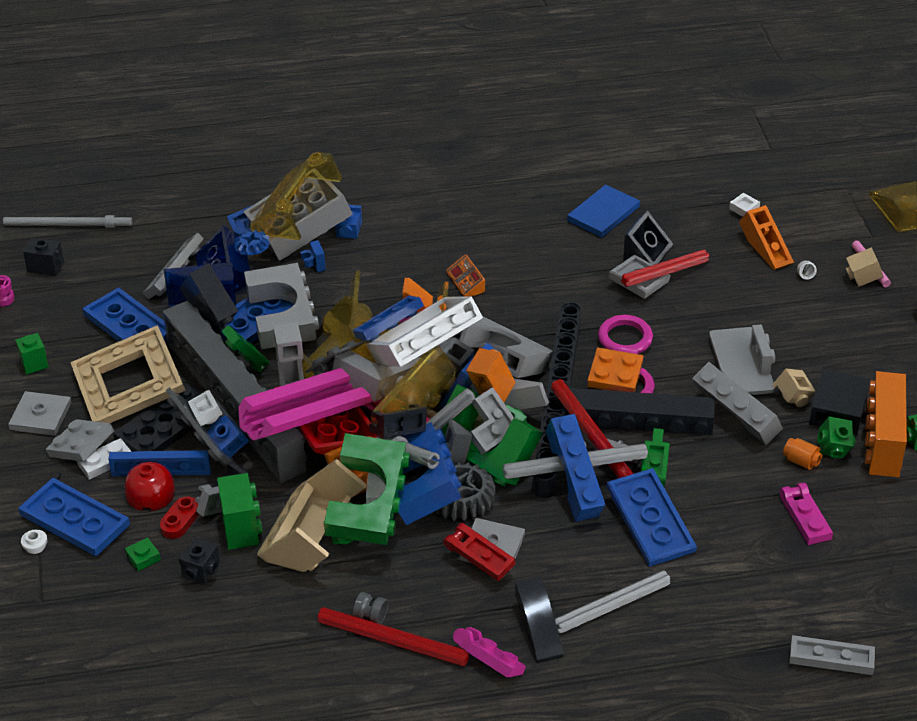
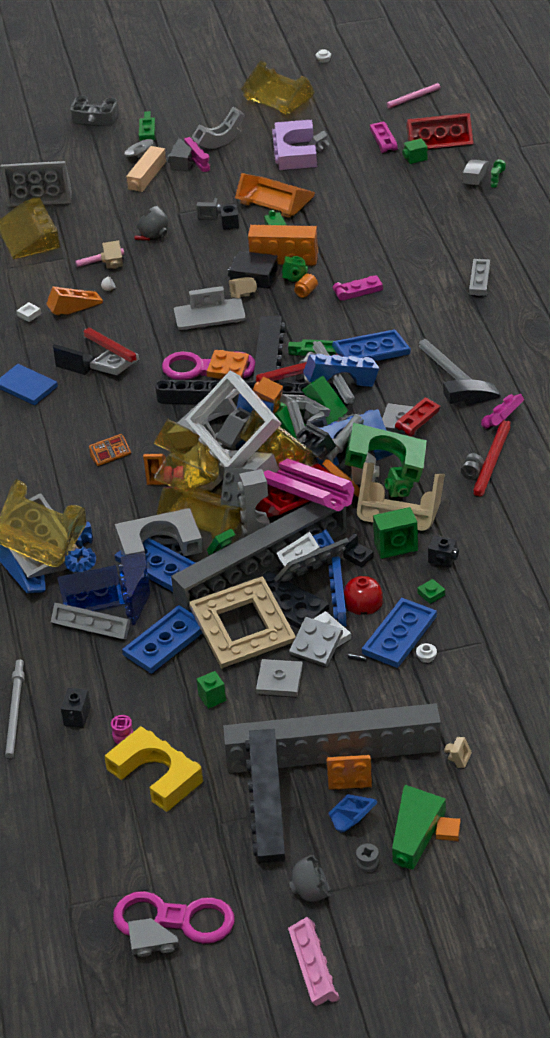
camera: 90 degrees left, 0 degrees up
red plate [160,496,199,539] -> none
black brick [180,264,238,333] -> none
light grey tile [195,484,222,516] -> none
blue plate [353,295,424,342] -> none
light grey arch [692,362,783,445] -> none

